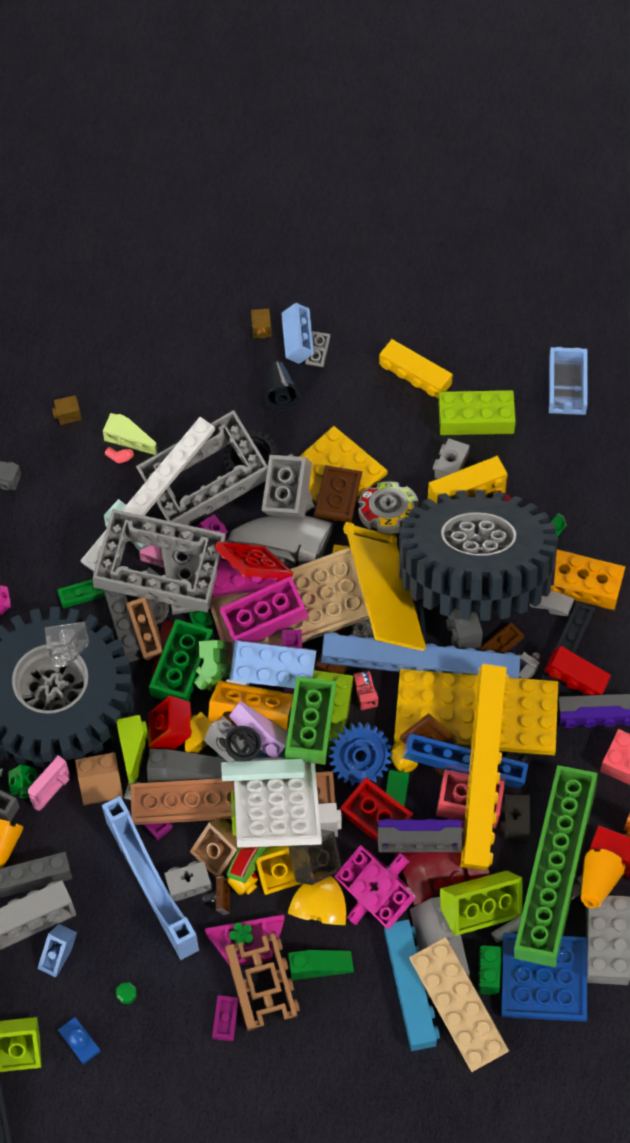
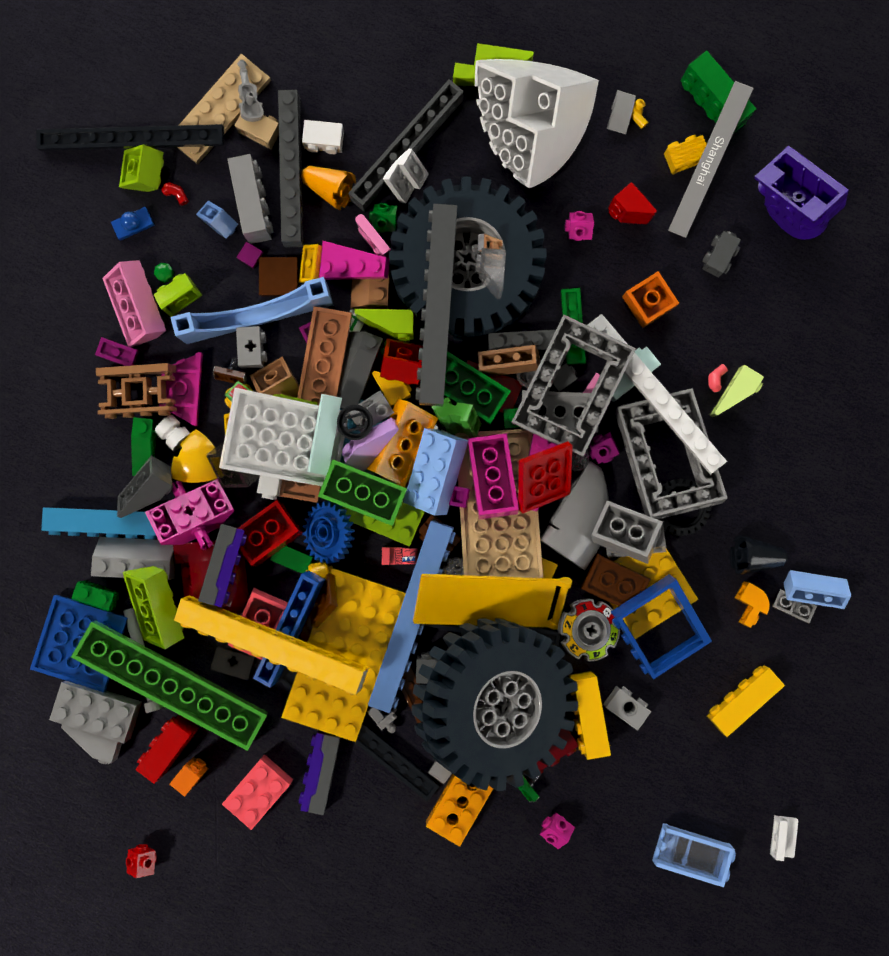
camera: 100 degrees right, 25 degrees up
pearl gold brick [52,395,82,425] -> none
green plant [229,923,253,946] -> none
pearl gold brick [251,309,271,338] -> none
tan plate [409,937,509,1072] -> none
lime brick [438,390,515,435] -> none
red brick [544,646,611,696] -> none
light orange cone [581,849,625,908] -> none
none -> bright pink slope [103,260,166,348]
none -> dark grey slope [117,455,173,518]
none -> lime slope [154,273,202,317]
none -> white wheel [154,415,190,451]
none -> red arm [162,182,189,206]
none -> magenta tile [236,242,263,269]
none -> reddish brown tile [259,257,298,296]
none -> yellow slope [299,244,322,283]
none -> dark pink wing [319,241,390,280]
none -> dark grey brick [416,204,457,407]
none -> piece [472,234,503,257]
none -> dark pink brick [540,813,575,849]
none -> blue window [611,574,712,679]
none -> orange brick [622,271,679,328]
none -> light orange brick [735,581,769,628]
none -> white panel [770,815,798,861]

